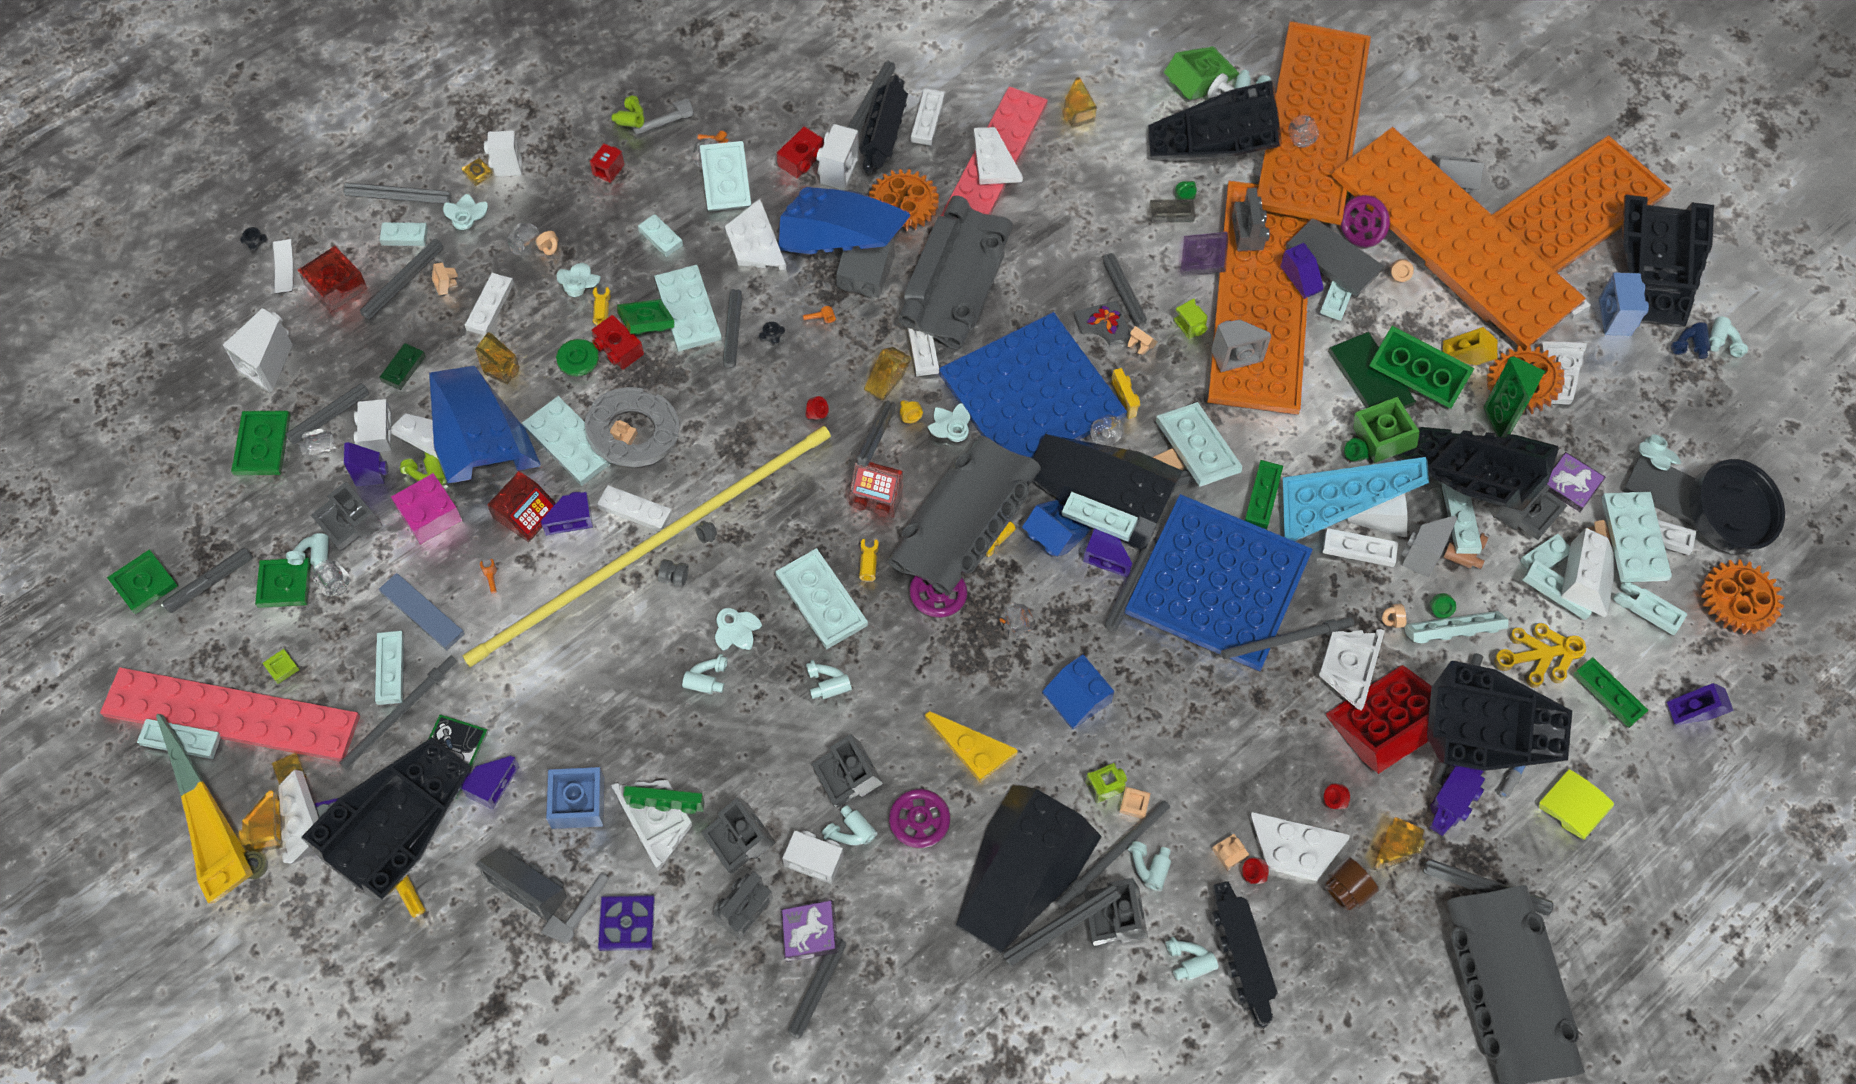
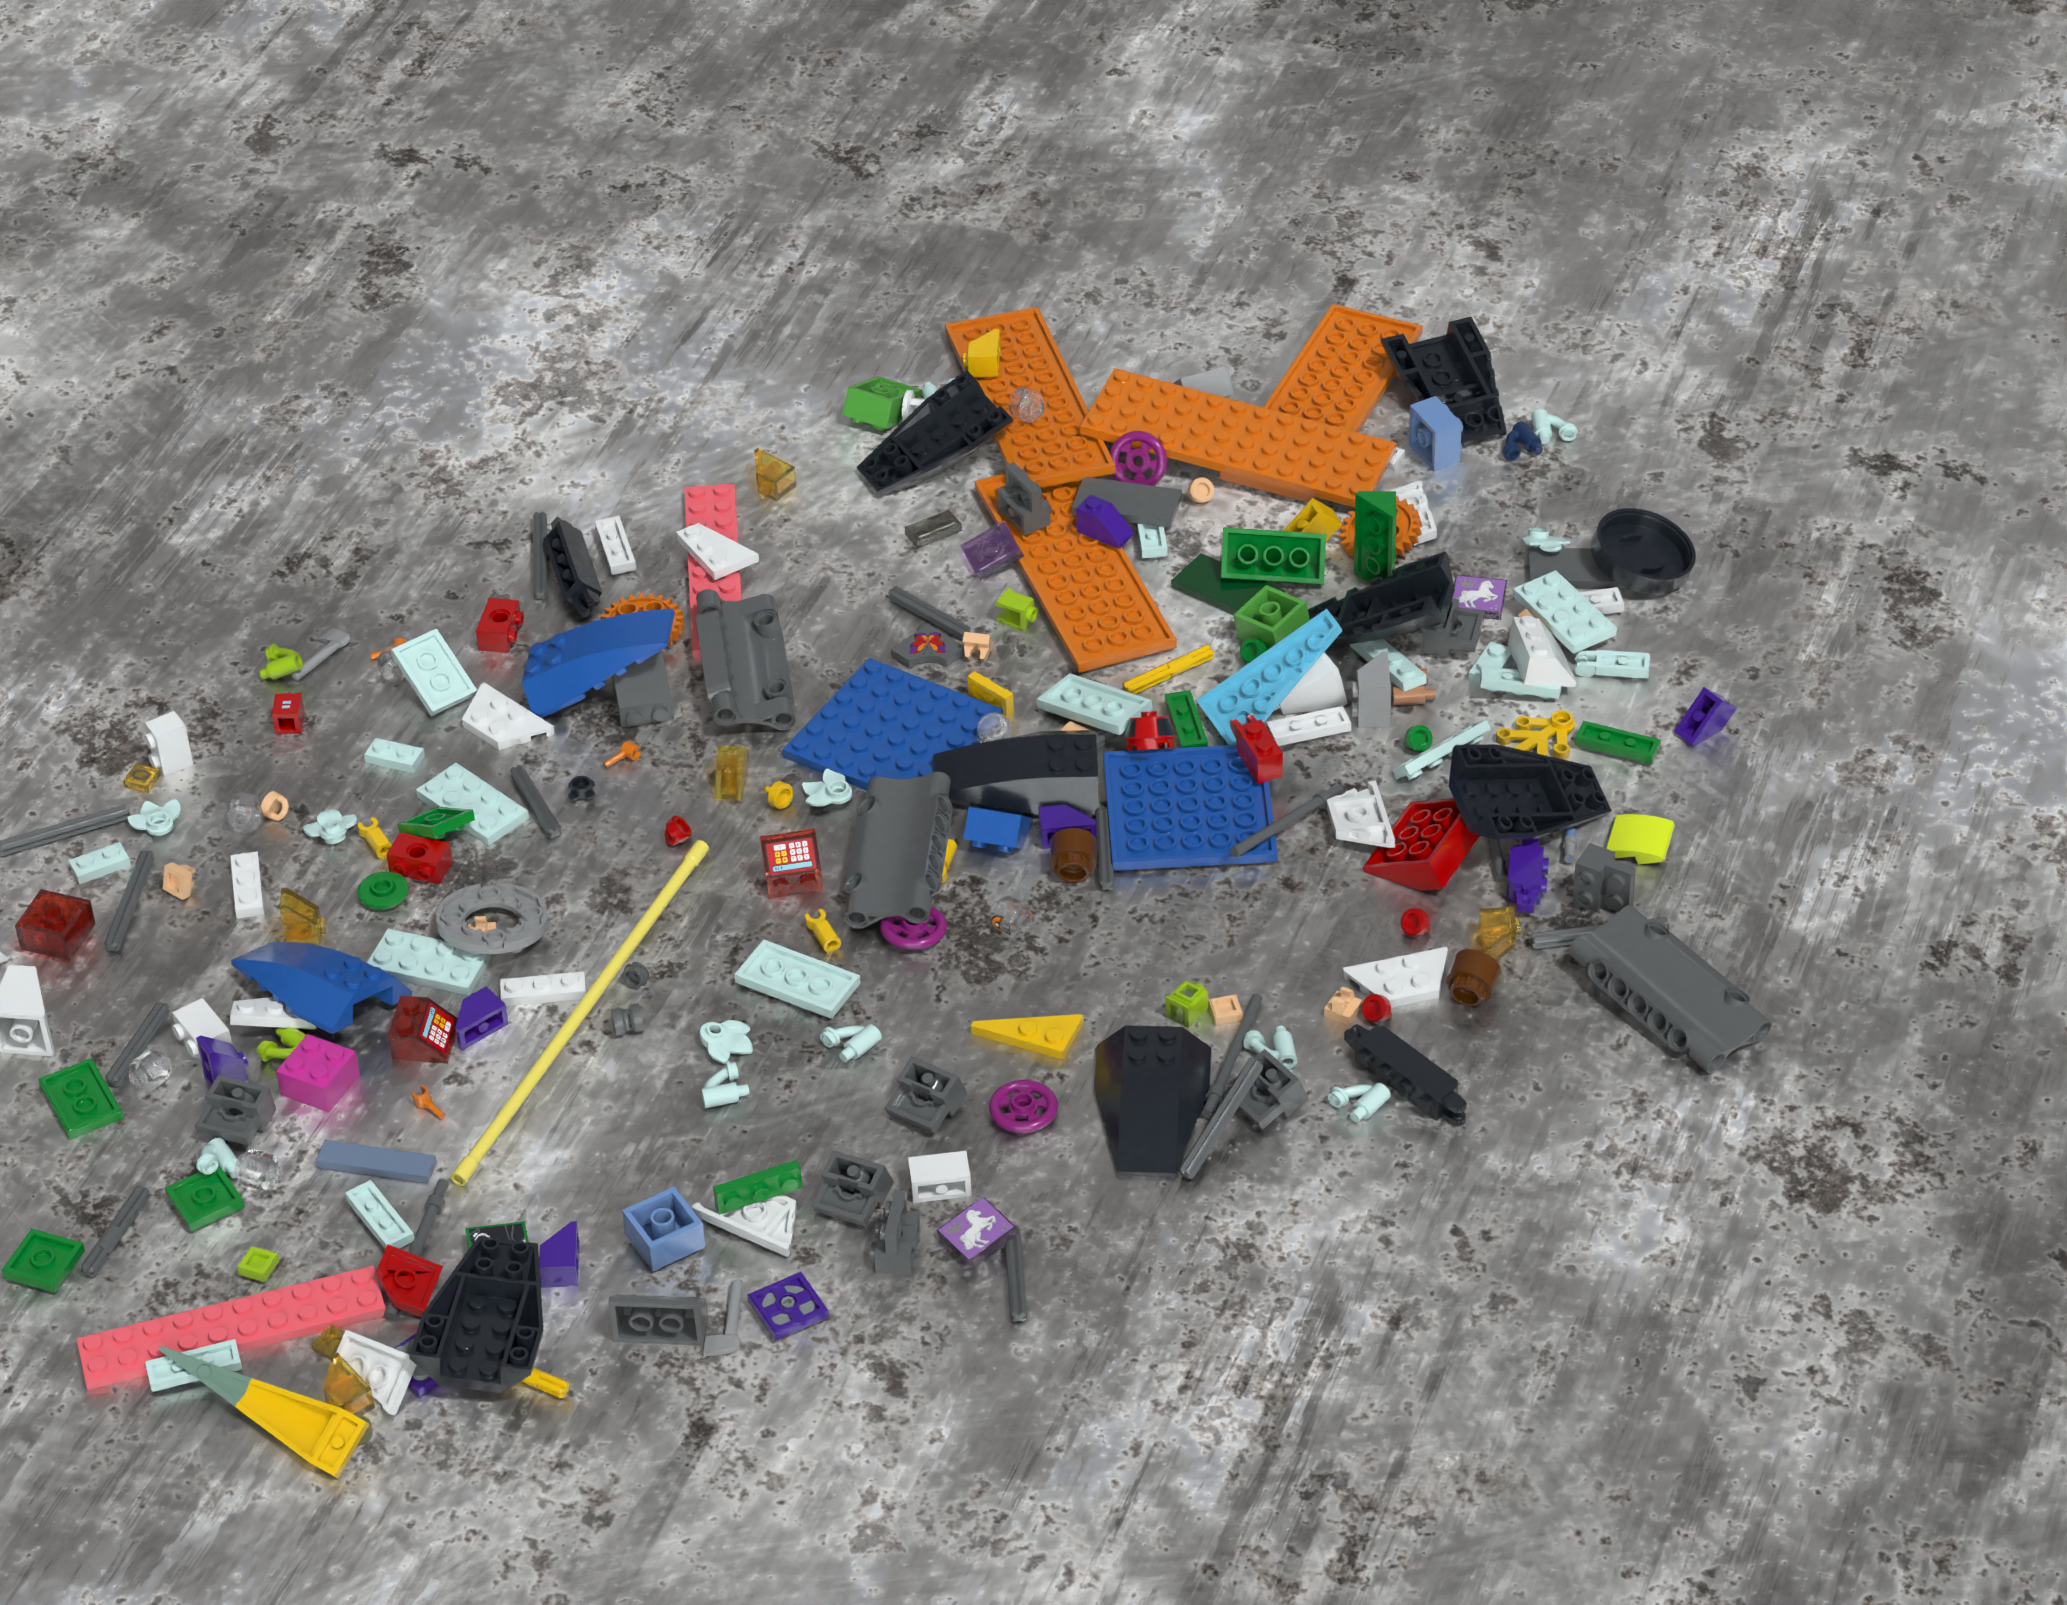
camera: 25 degrees left, 20 degrees down
dark green plate [379,343,426,391] -> none
white brick [817,124,859,190] -> none
light aqua plant [822,805,878,845] -> none
dark grey axle [856,400,896,467] -> none
white plate [908,328,939,376] -> none
blue slope [1042,655,1114,730] -> none
light aqua plate [1062,492,1138,541] -> none
green tile [1175,181,1197,203] -> none
light grey slope [1211,319,1271,372] -> none
light nougat tile [1382,603,1406,628] -> none
orange gear [1701,559,1784,635] -> none
none -> red plate [376,1244,443,1317]
none -> yellow slope [963,329,1001,377]
none -> reddish brown piece [1050,828,1097,883]
none -> yellow axle [1122,645,1214,694]
none -> red cone [1124,711,1176,751]
none -> red hinge [1230,714,1283,784]
none -> dark grey brick [1573,843,1636,913]

